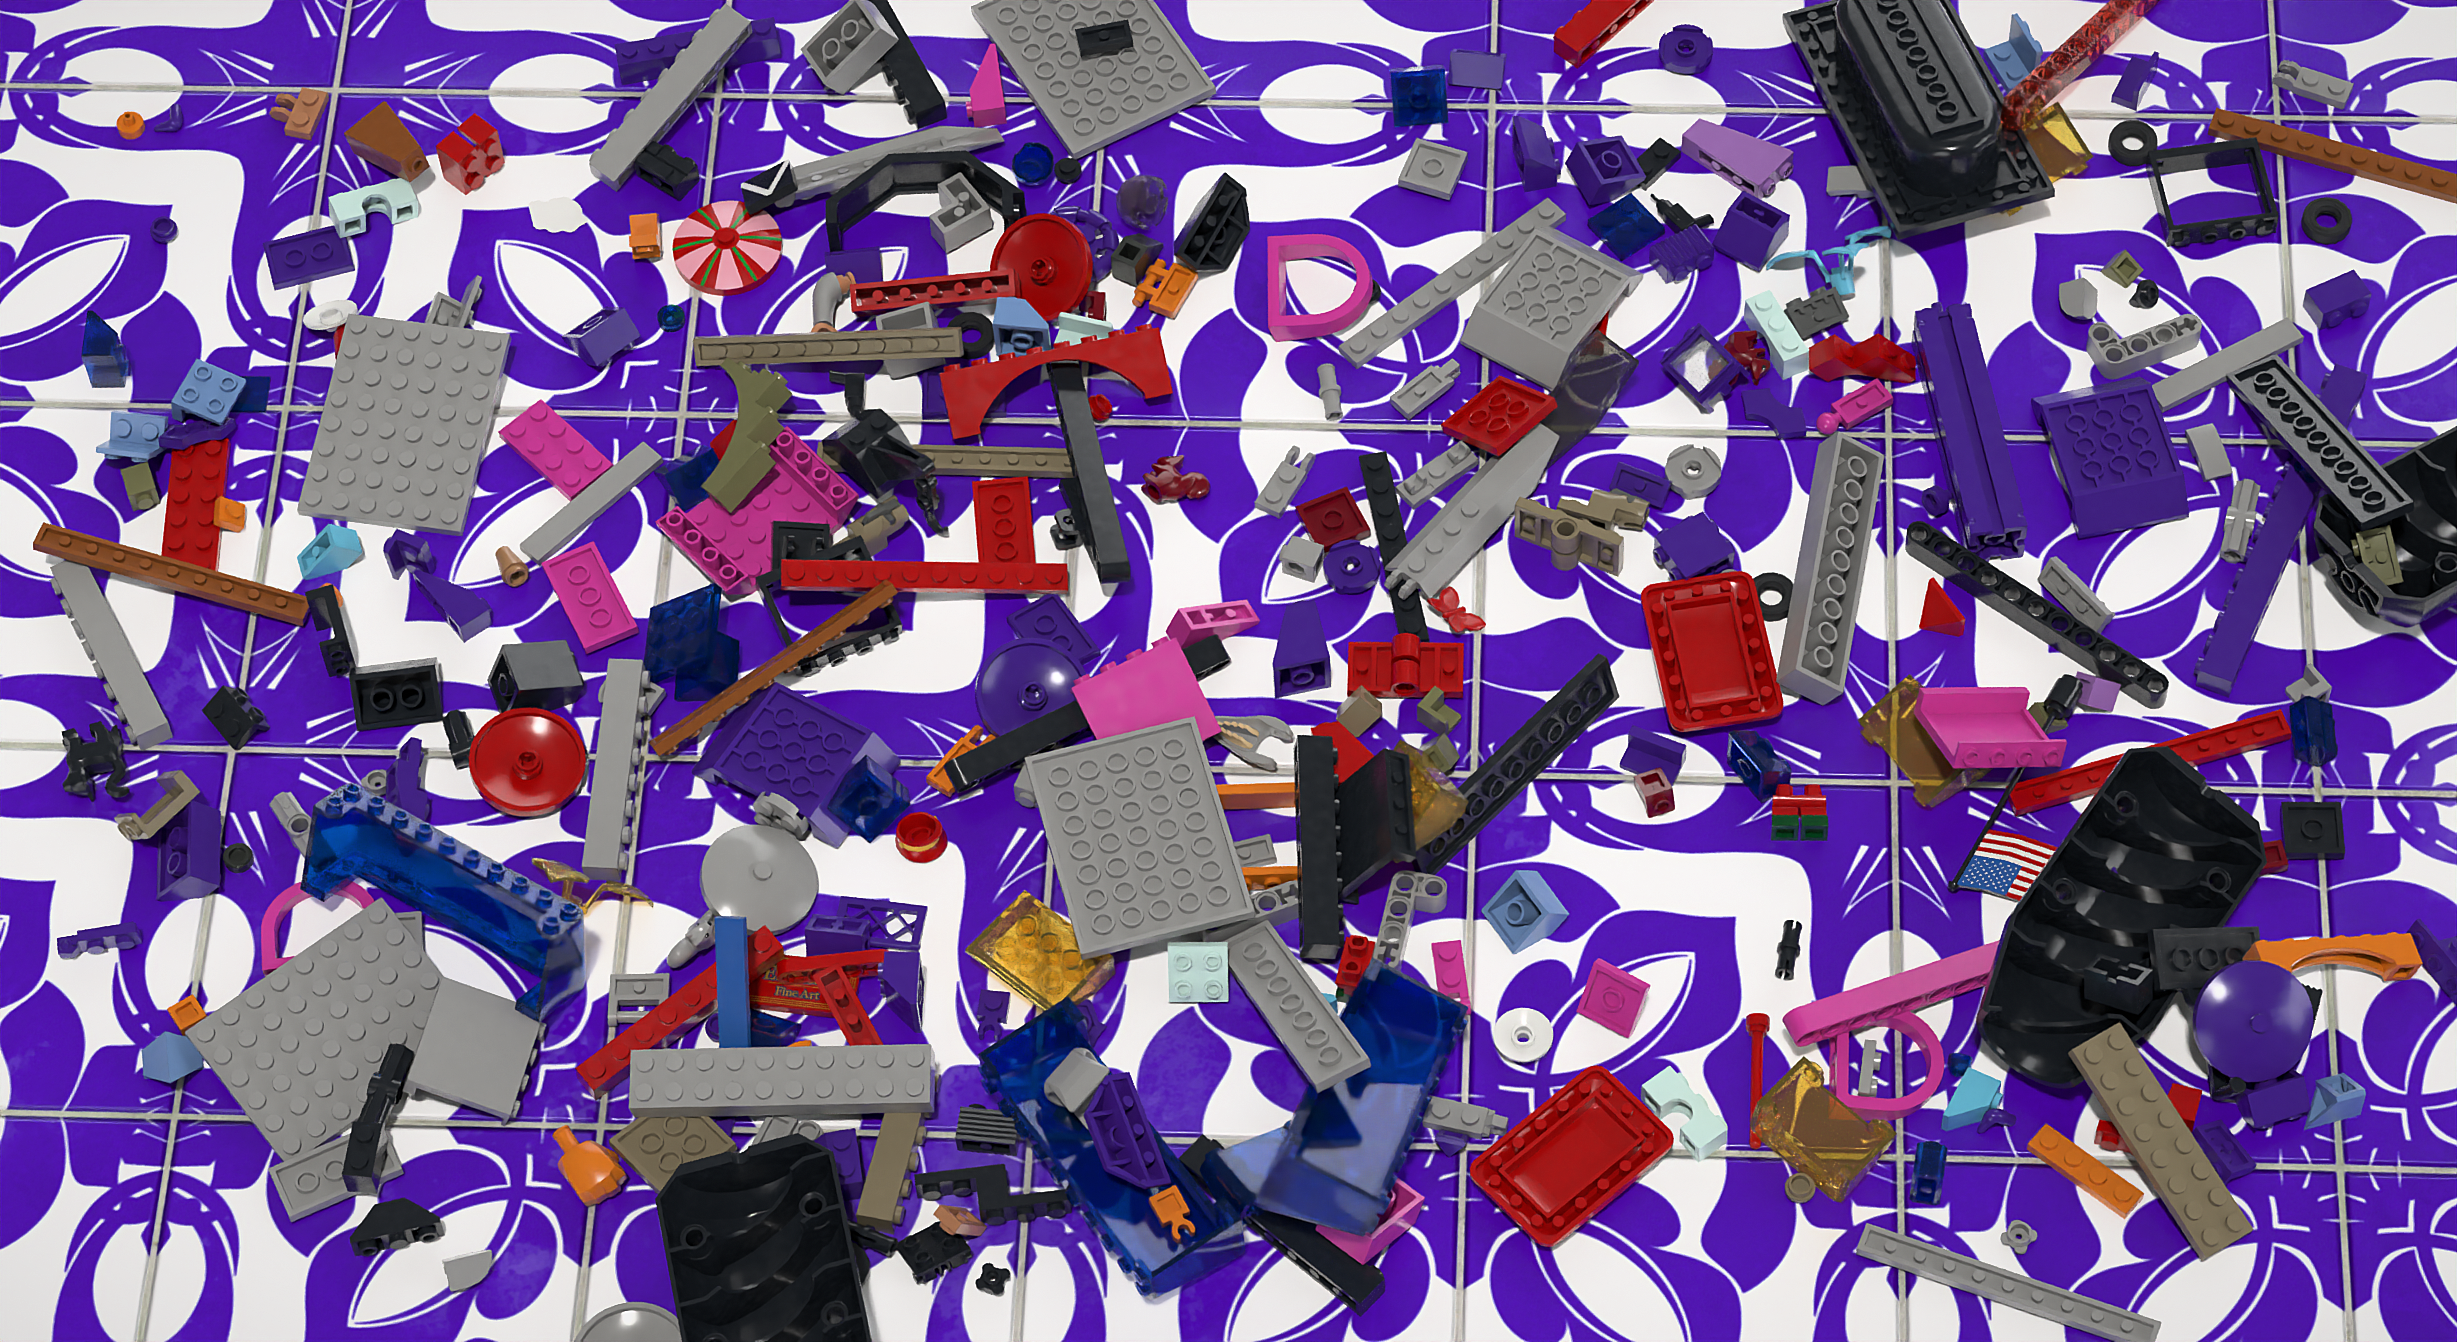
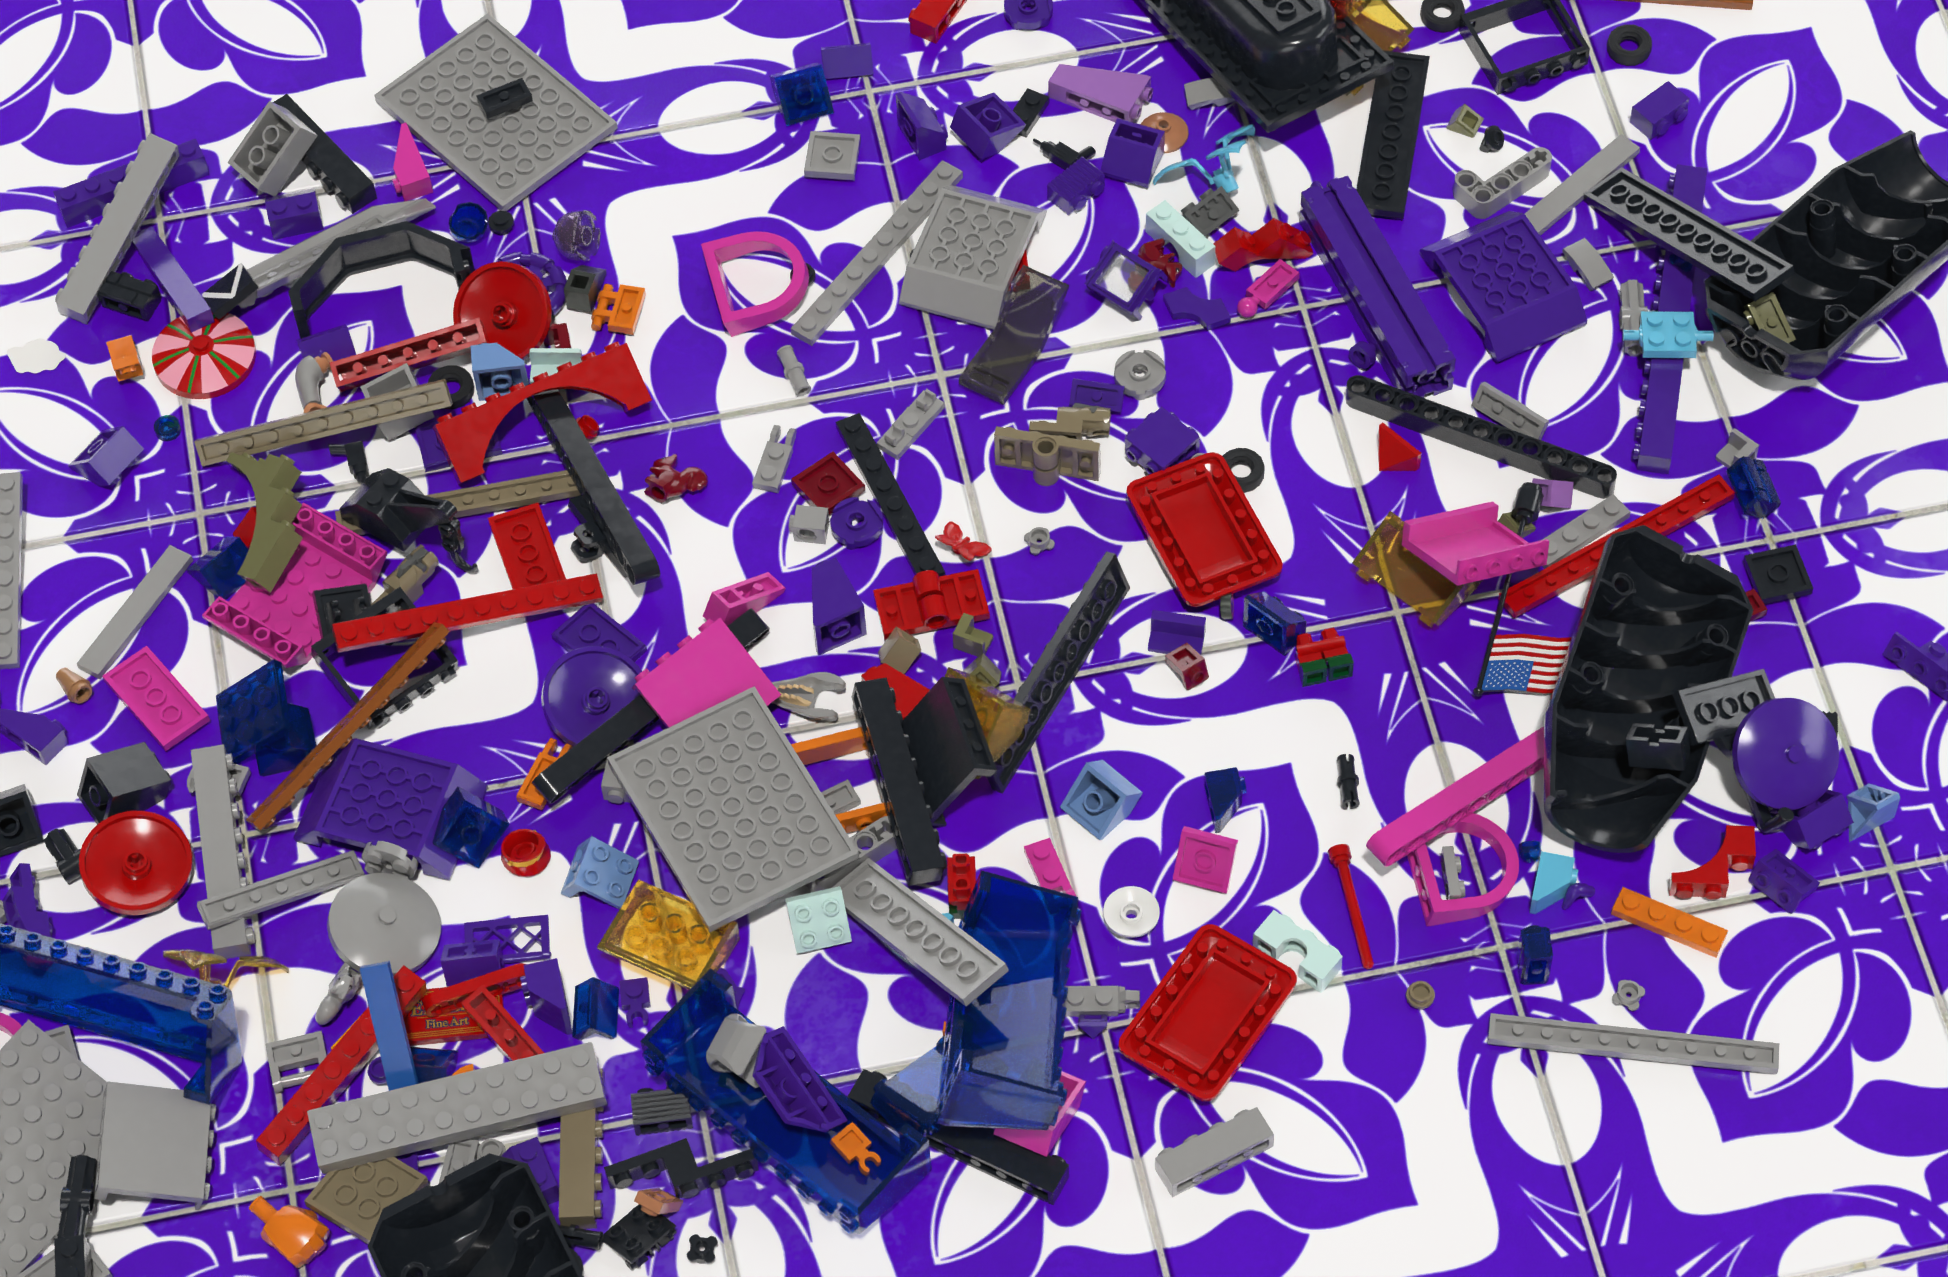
camera: 15 degrees left, 0 degrees up
dark pink plate [498,399,614,502] -> none
light grey brick [929,172,992,253] -> none
black wedge [1174,172,1250,272] -> none
light grey beam [1373,870,1447,984] -> none
light grey hinge [1384,423,1560,600] -> none
light grey hinge [1390,358,1461,420] -> none
red plate [1441,375,1558,456] -> none
clear blue plate [1587,193,1665,262] -> none
clear yellow windscreen [1750,1056,1897,1202] -> none
light grey brick [1776,431,1884,705] -> none
light grey brick [2059,277,2098,319] -> none
dark tan plate [2068,1022,2254,1261] -> none
orange arch [2242,932,2423,981] -> none
none -> dark purple slope [132,226,214,333]
none -> light grey tile [197,850,365,930]
none -> dark purple slope [265,188,324,240]
none -> medium blue bracket [561,836,639,909]
none -> clear blue panel [572,977,619,1040]
none -> light grey plate [1024,527,1055,555]
none -> nougat dish [1140,112,1189,154]
none -> light grey brick [1155,1107,1274,1198]
none -> clear blue slope [1204,767,1247,833]
none -> pearl dark grey tile [1220,593,1234,619]
none -> black plate [1356,50,1430,219]
none -> light grey plate [1542,494,1631,569]
none -> medium azure plate [1623,311,1714,358]

